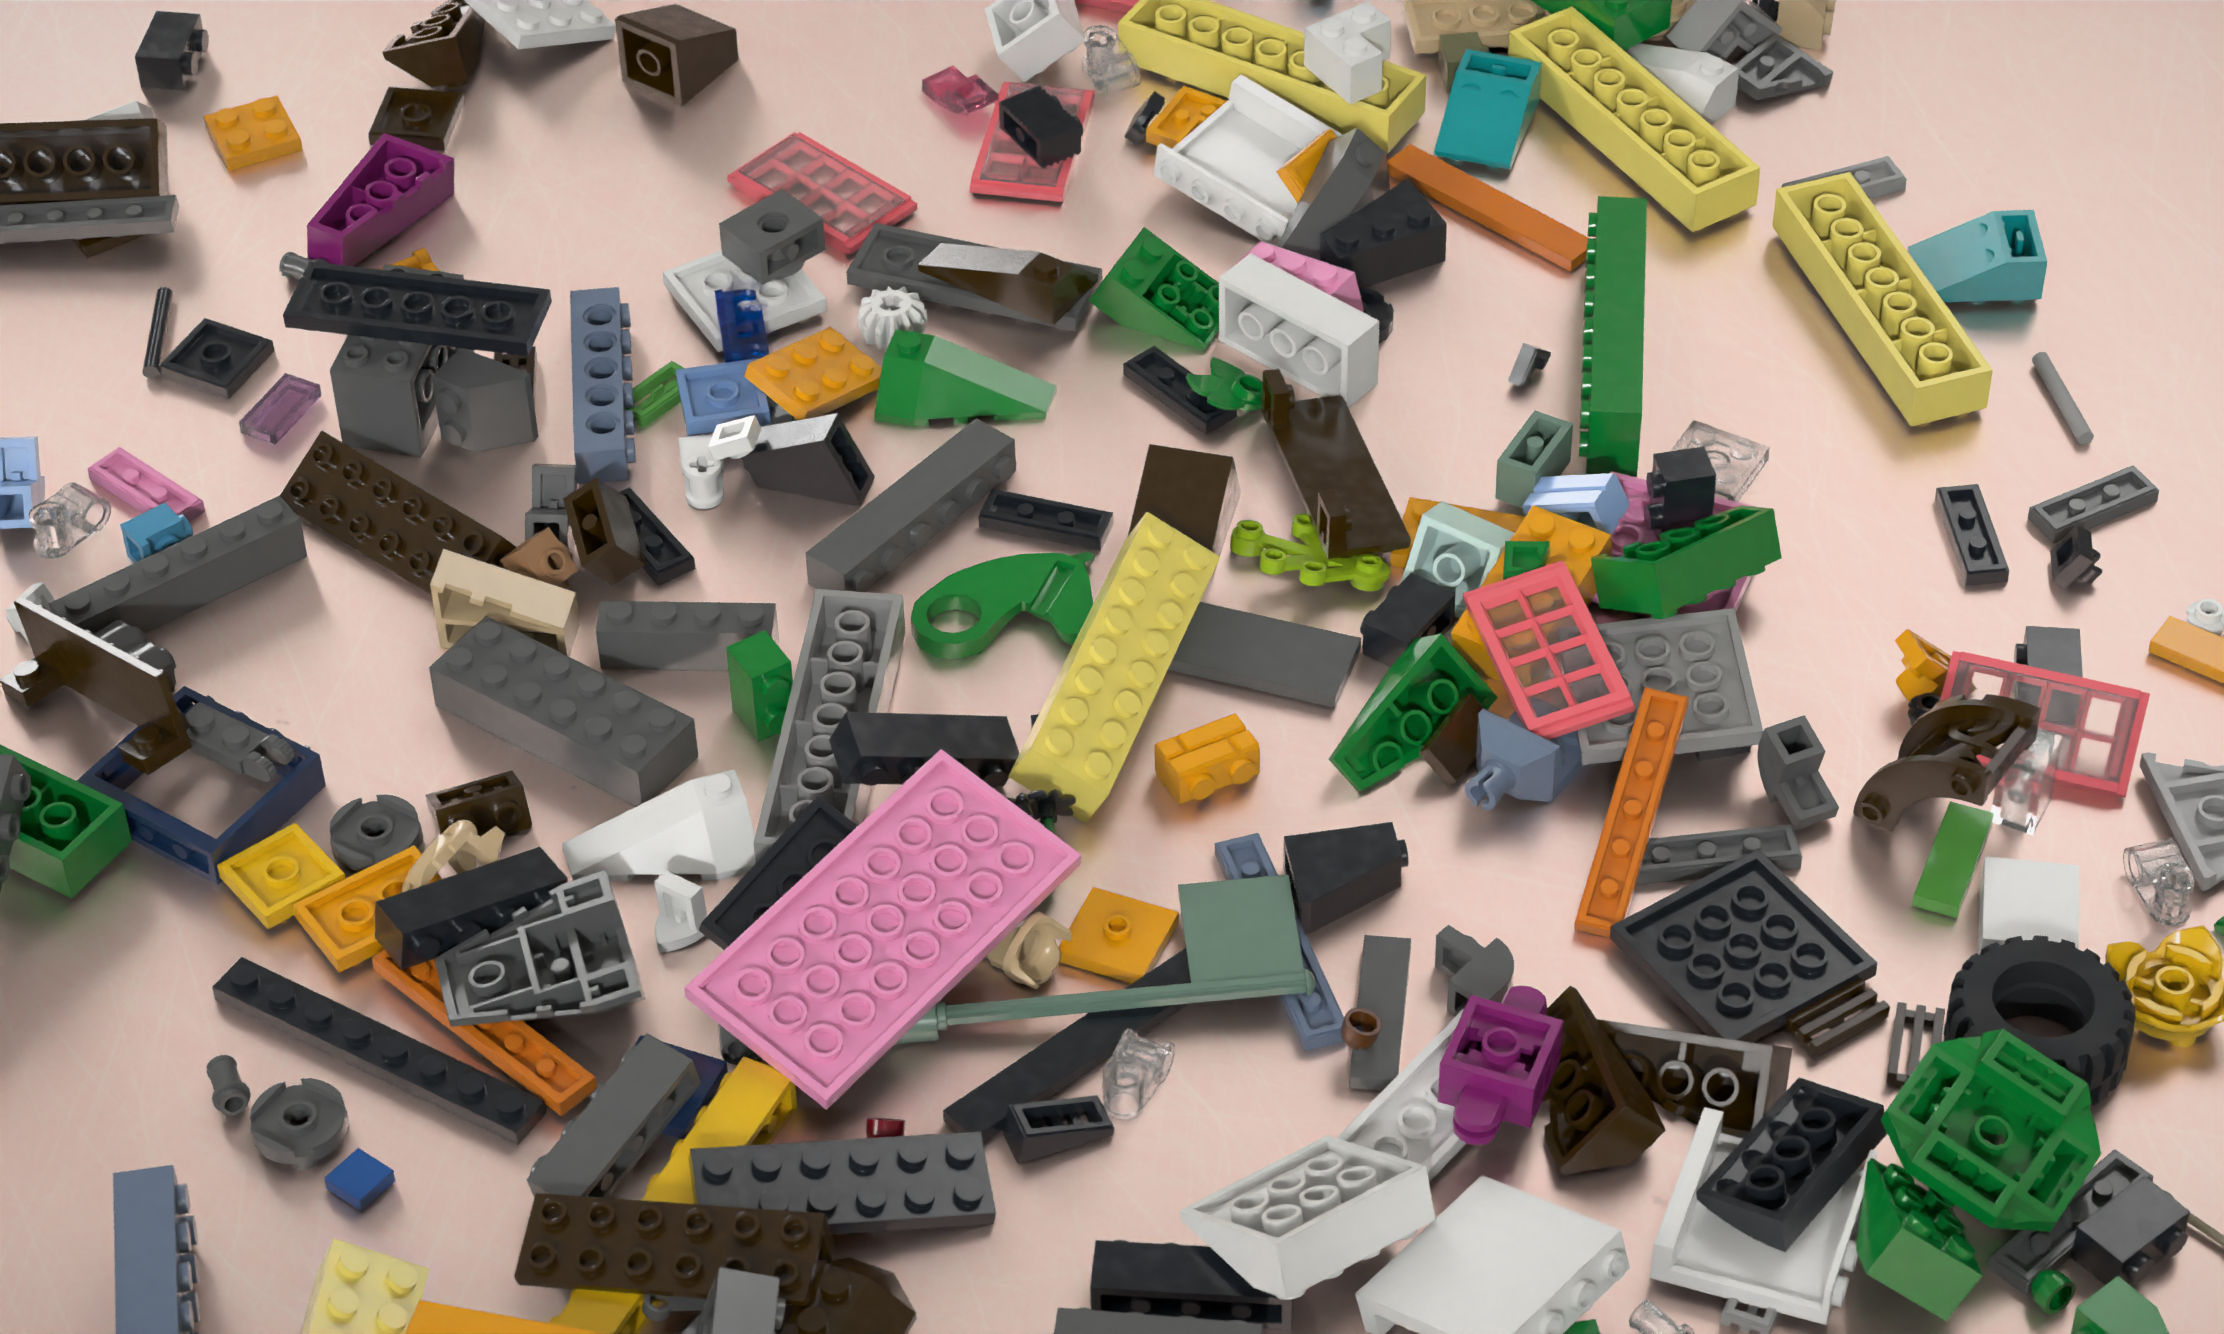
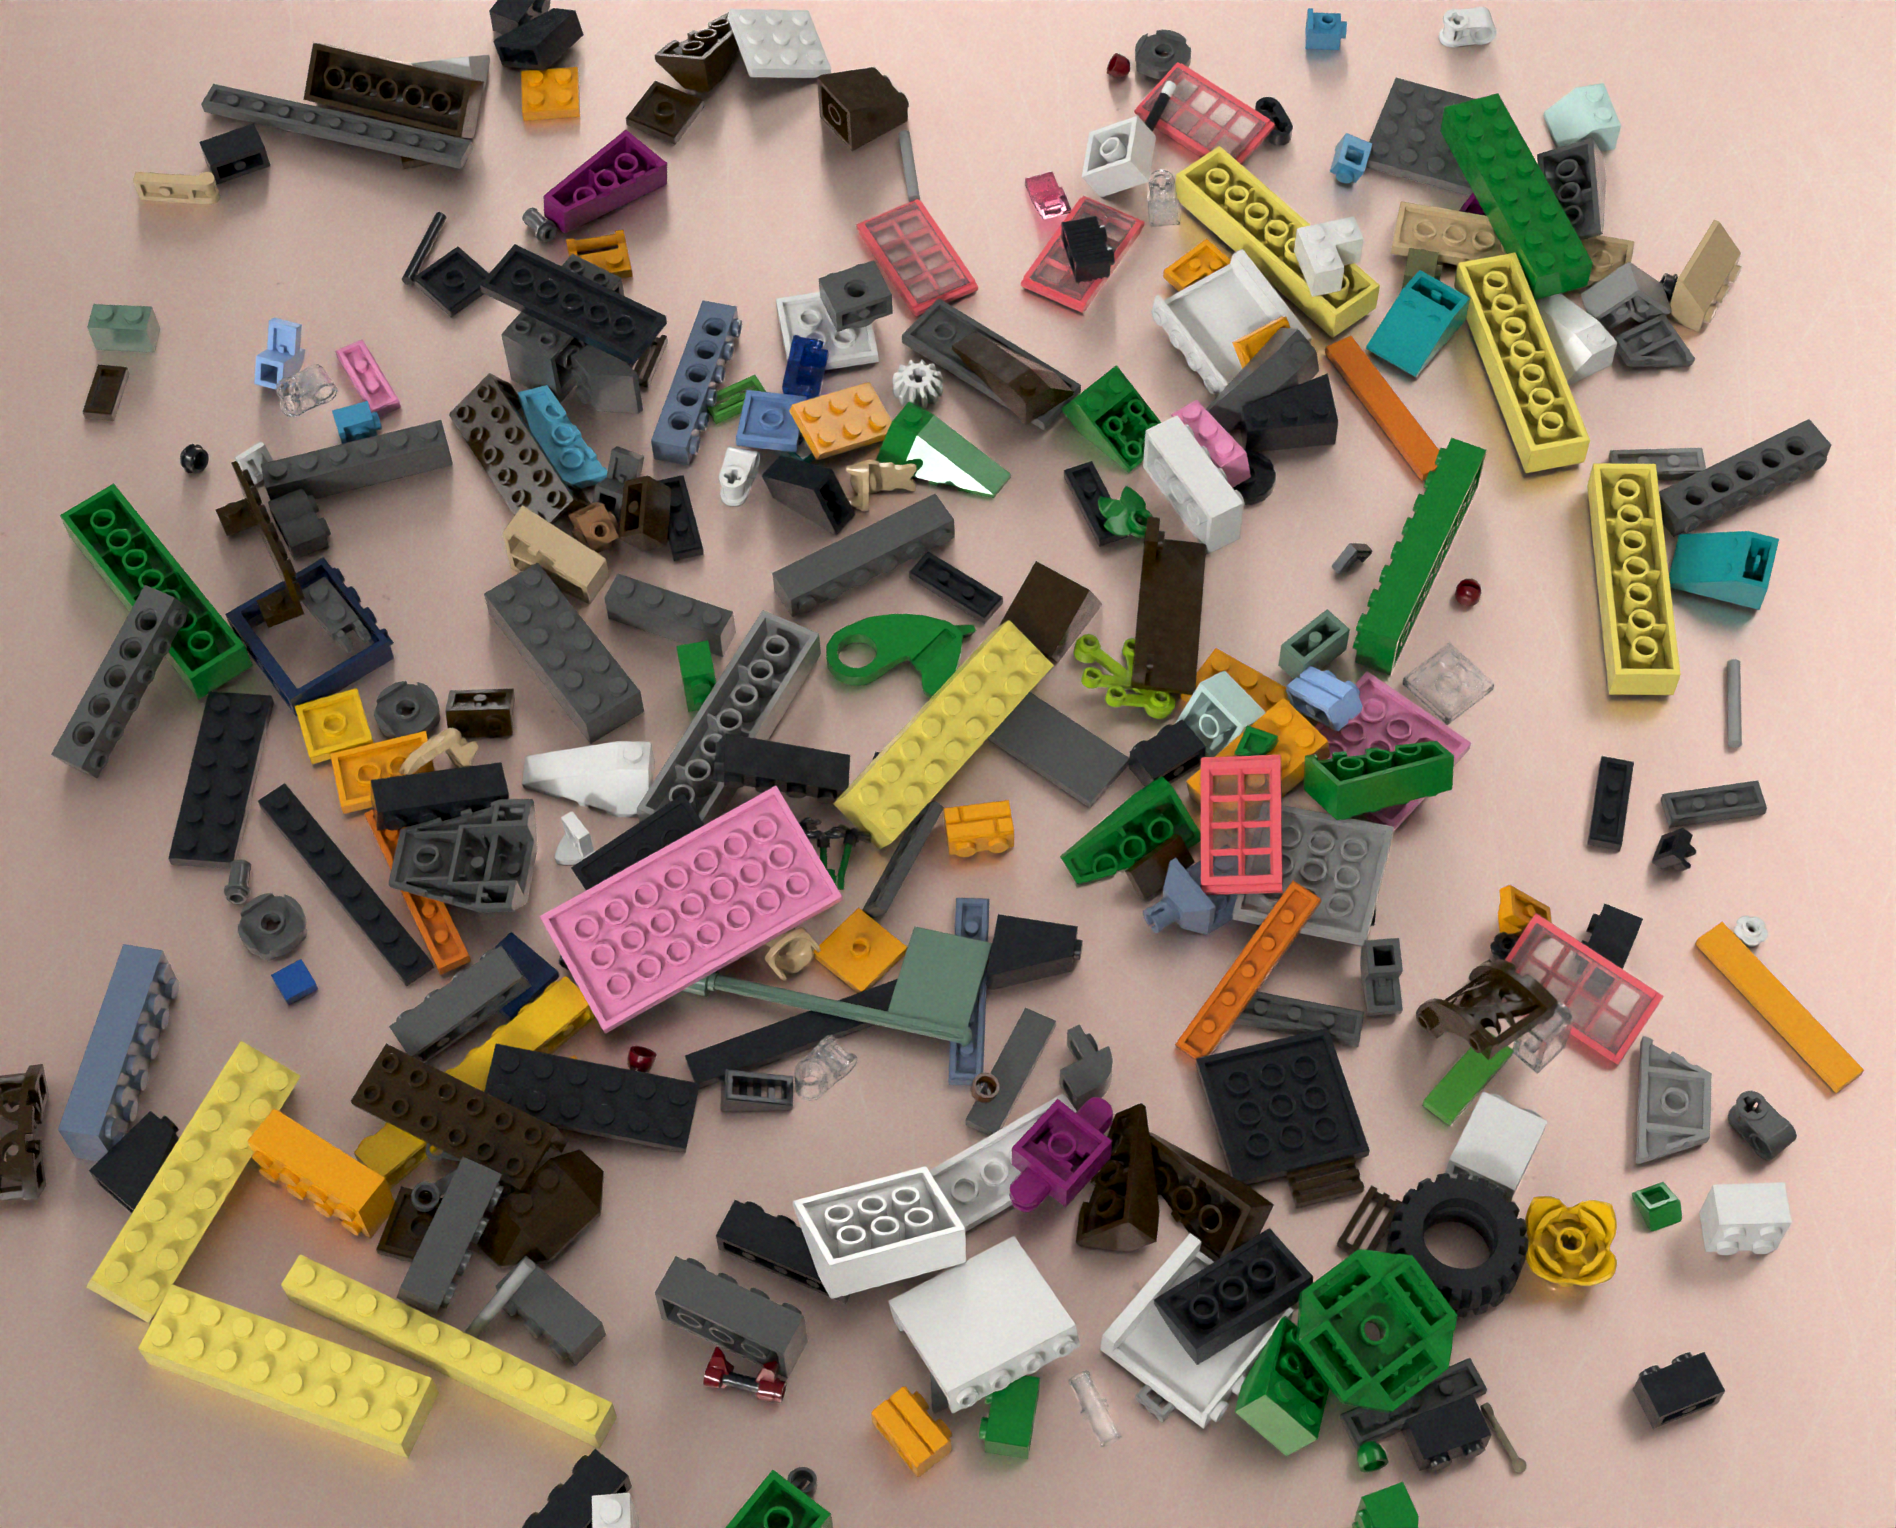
camera: 20 degrees right, 15 degrees up
clear purple tile [239,373,322,445] -> none
white plate [708,415,761,461] -> none
black tile [1124,91,1166,144] -> none
black brick [1644,446,1716,541] -> none
clear piece [2123,838,2195,926] -> none
none -> black plate [168,691,274,869]
none -> black slope [493,8,584,71]
none -> medium azure wing [518,385,608,489]
none -> tan hair [846,460,916,511]
none -> dark grey tile [862,801,944,919]
none -> light grey bar [898,130,920,202]
none -> dark red hinge [1455,578,1481,606]
none -> dark grey brick [1659,419,1831,537]

